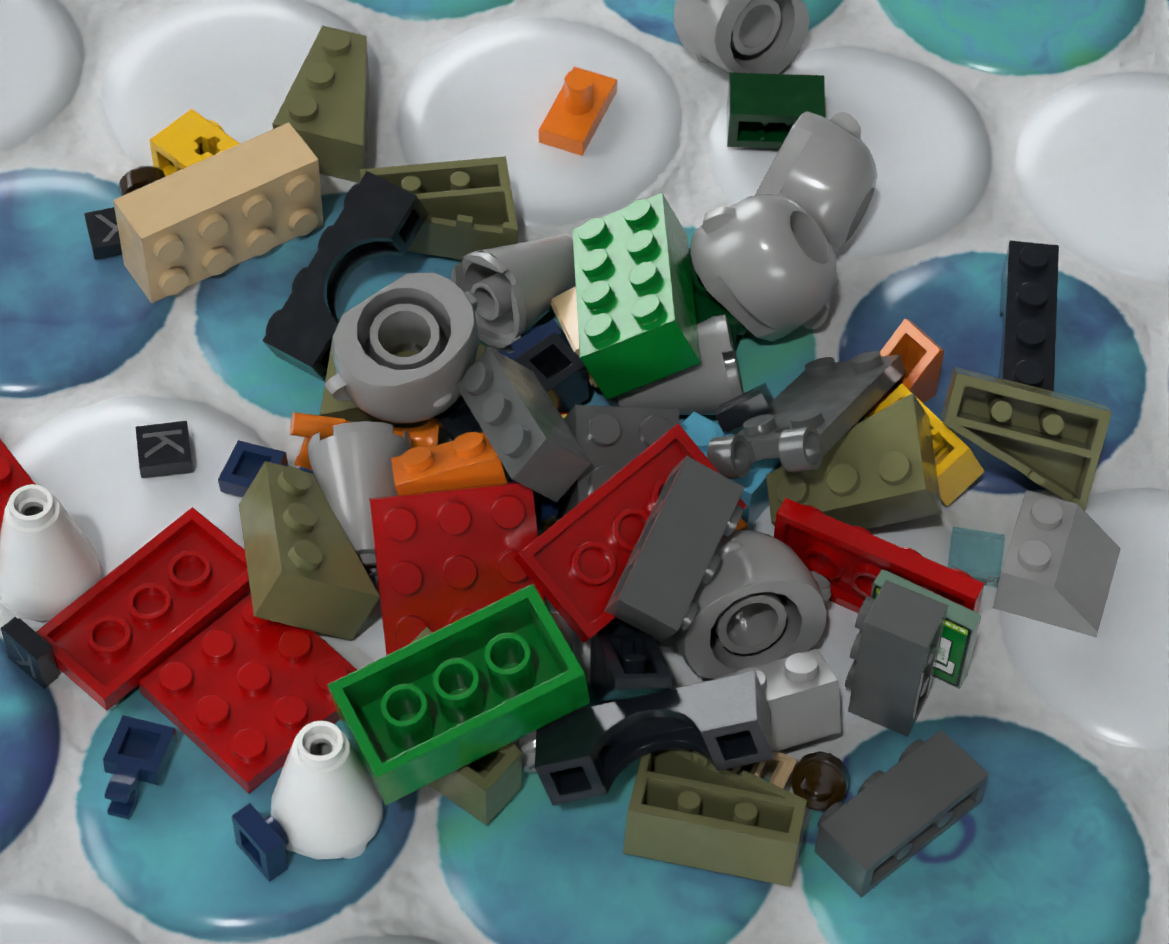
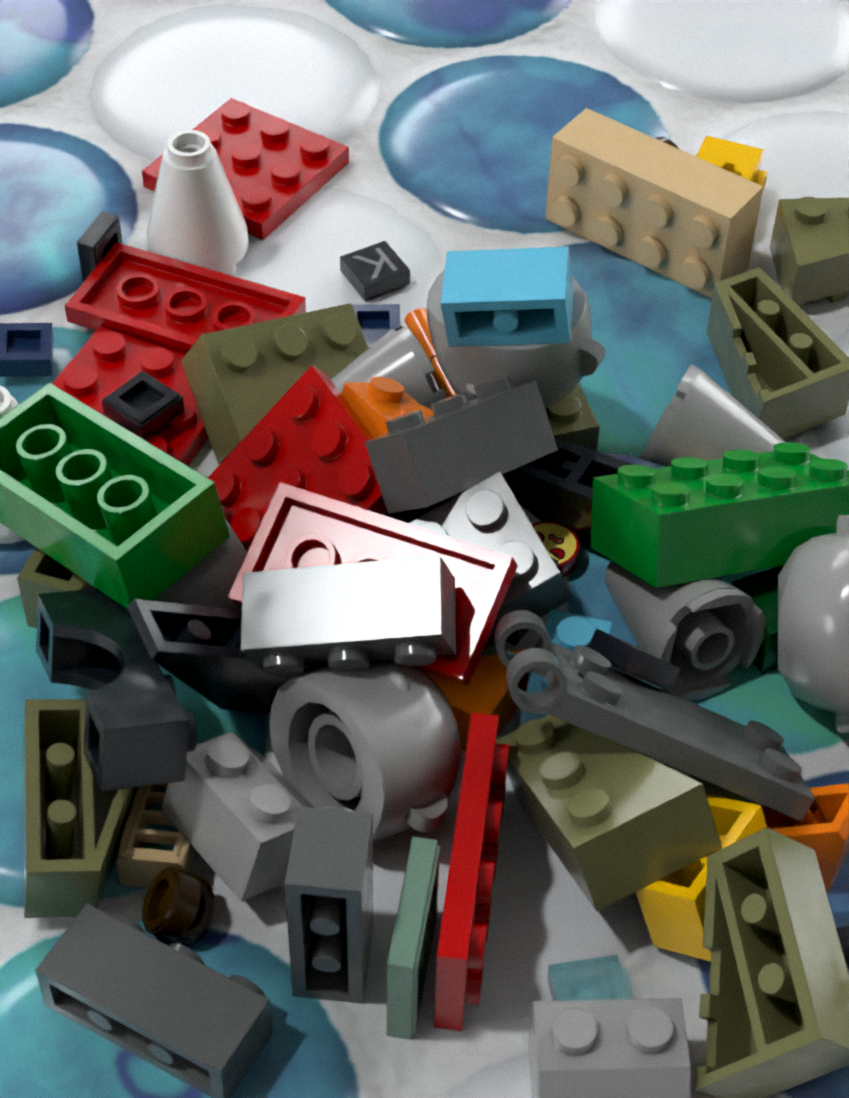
camera: 70 degrees right, 5 degrees down
black arch [262,171,429,382] -> none
none -> black tile [102,371,185,440]
none -> medium azure brick [440,246,574,347]

